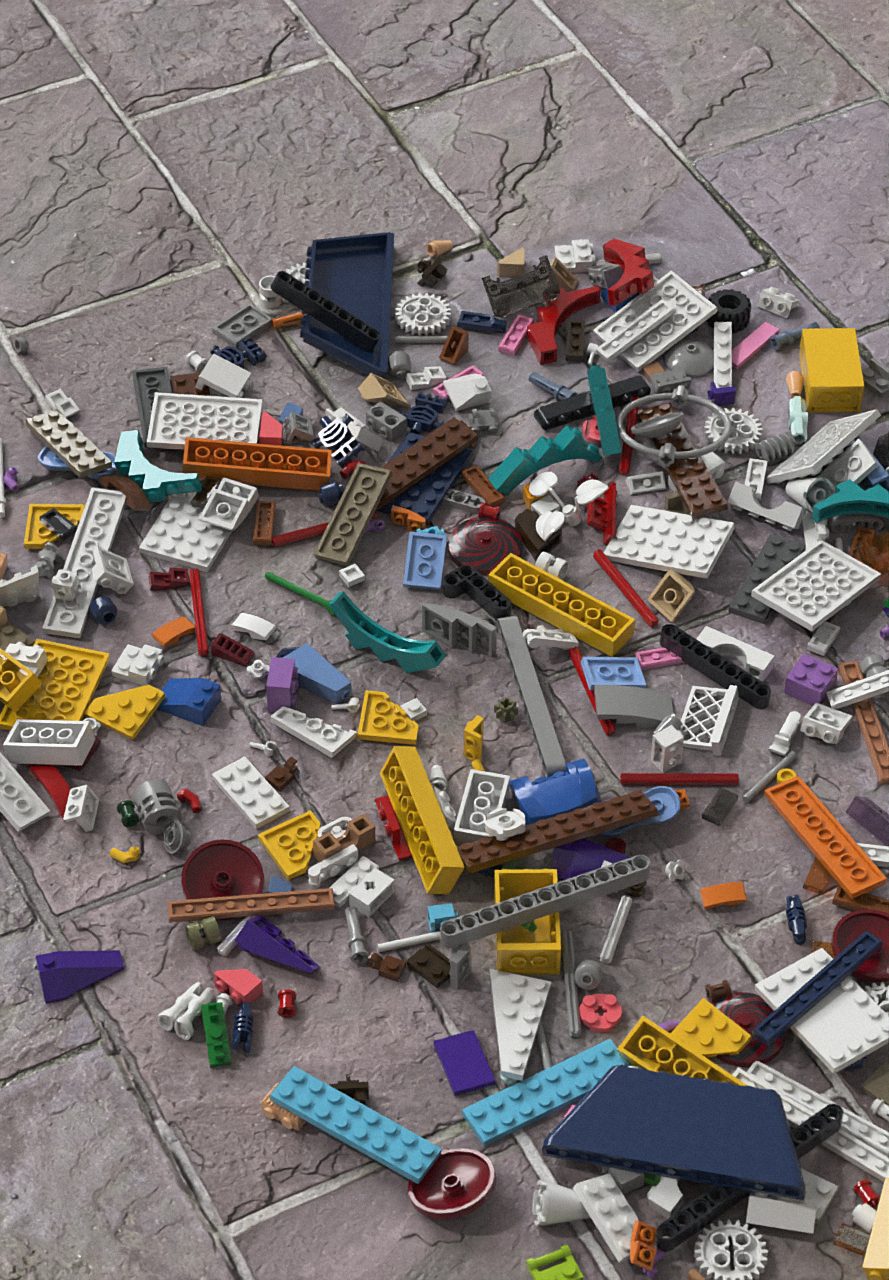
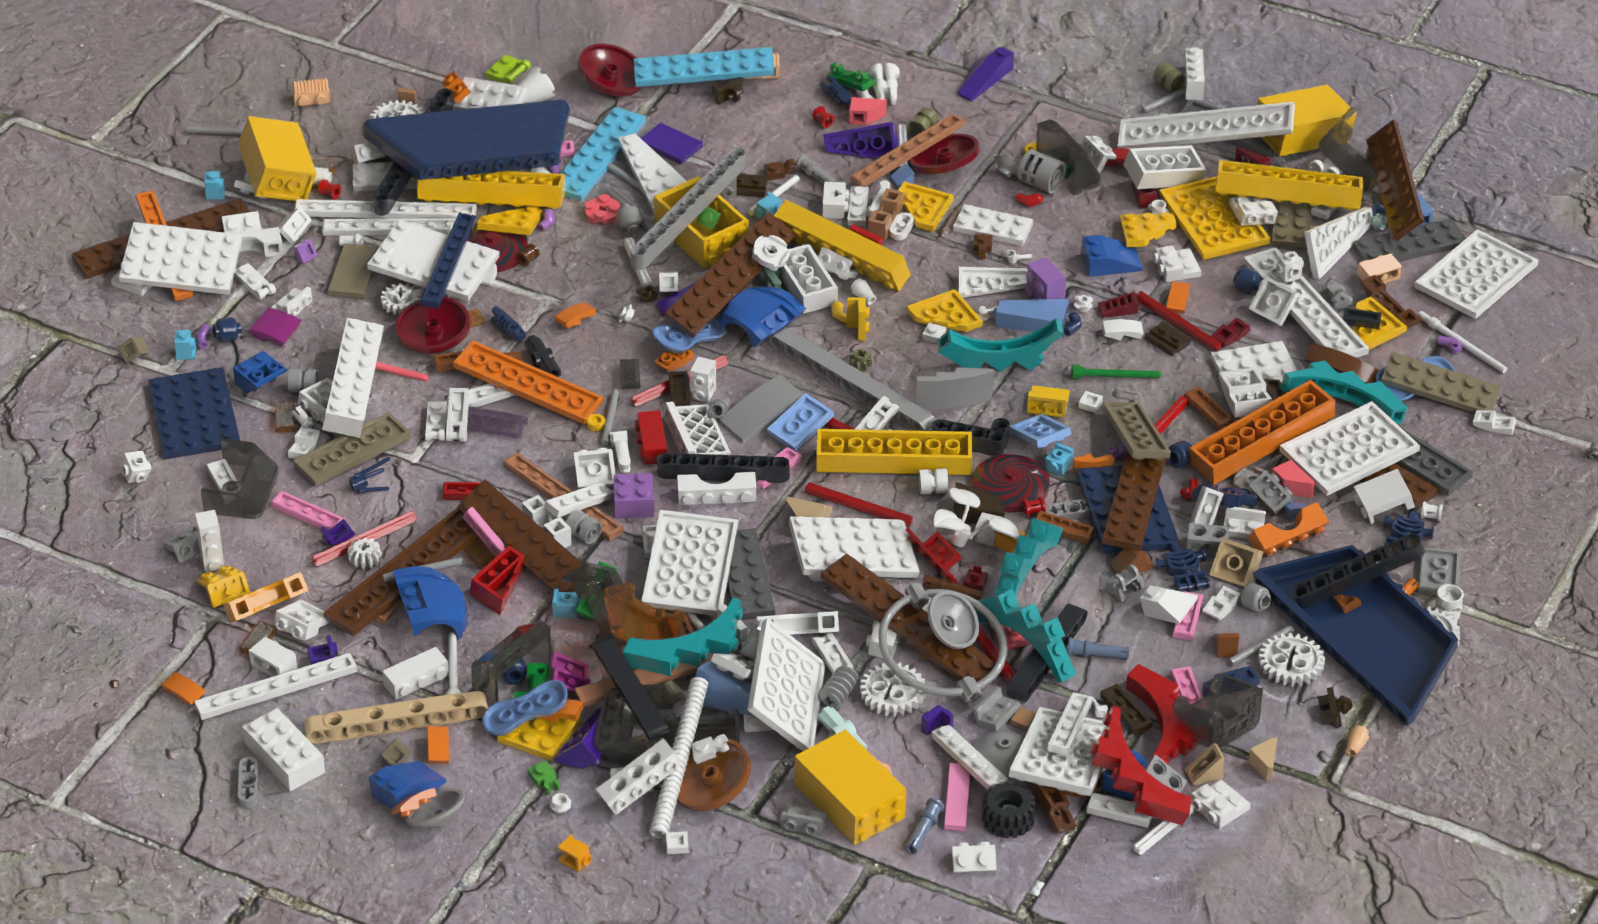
camera: 145 degrees right, 5 degrees down
none -> black piece [524,335,561,377]
none -> red brick [634,410,667,465]
none -> dark brown plate [668,371,691,407]
none -> reddish brown pin [923,575,983,601]
none -> yellow bracket [1027,385,1070,418]
none -> clear smoke windscreen [1036,119,1101,196]
none -> dark brown plate [1144,322,1191,357]
none -> orange arch [1247,502,1329,557]
none -> reddish brown slope [1360,275,1422,329]

